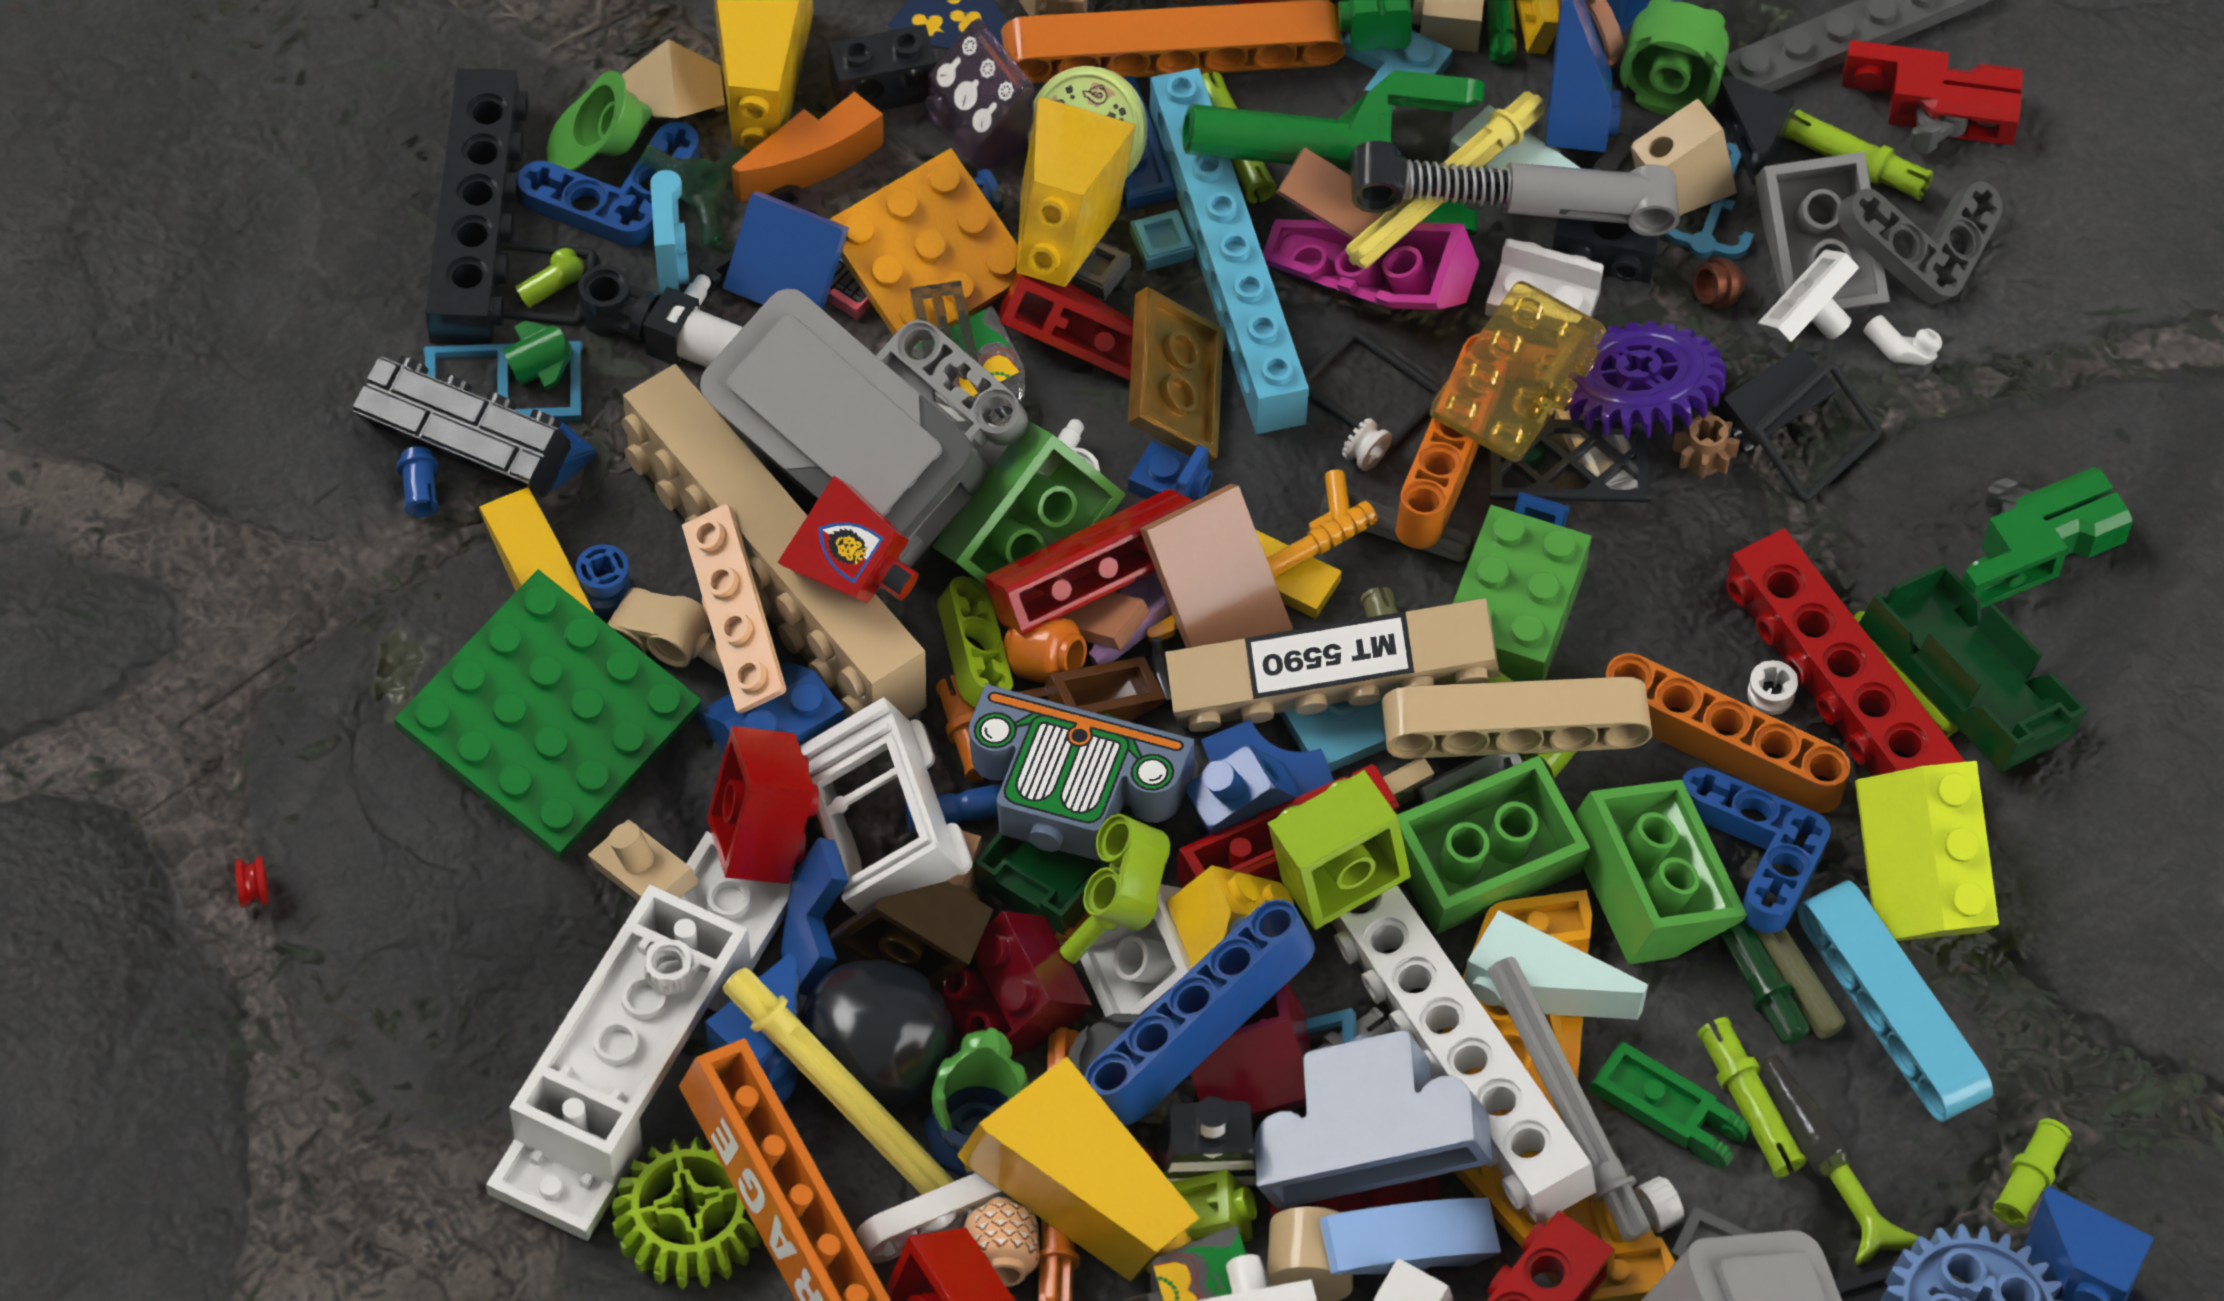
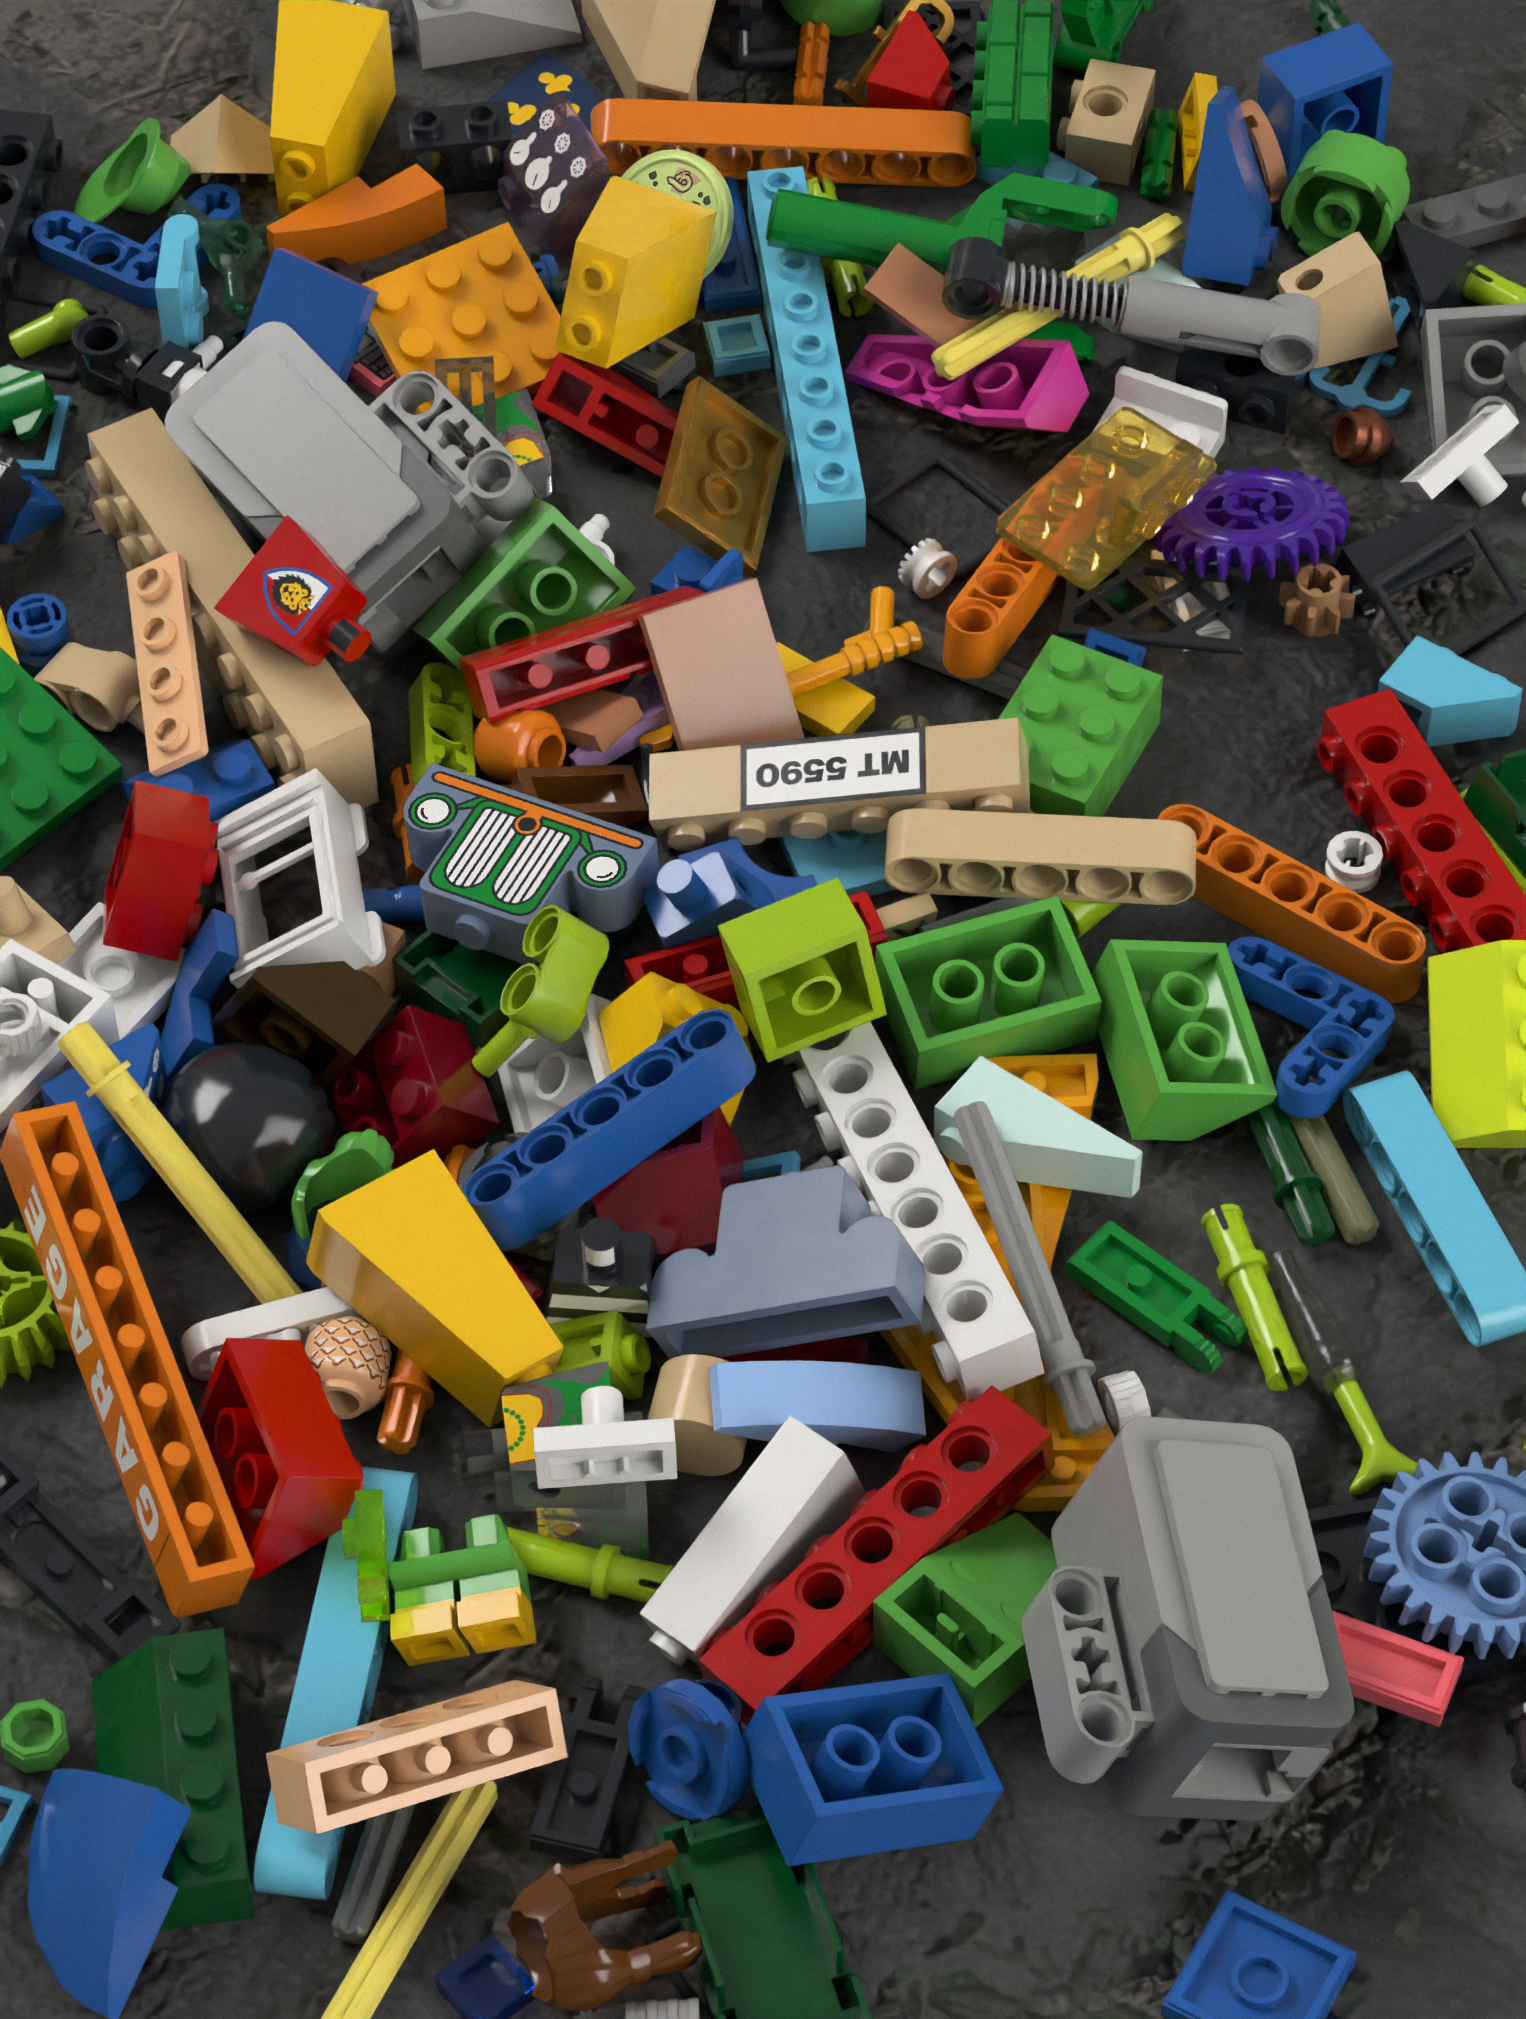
camera: 10 degrees right, 5 degrees down
none -> medium azure slope [1377,635,1523,747]

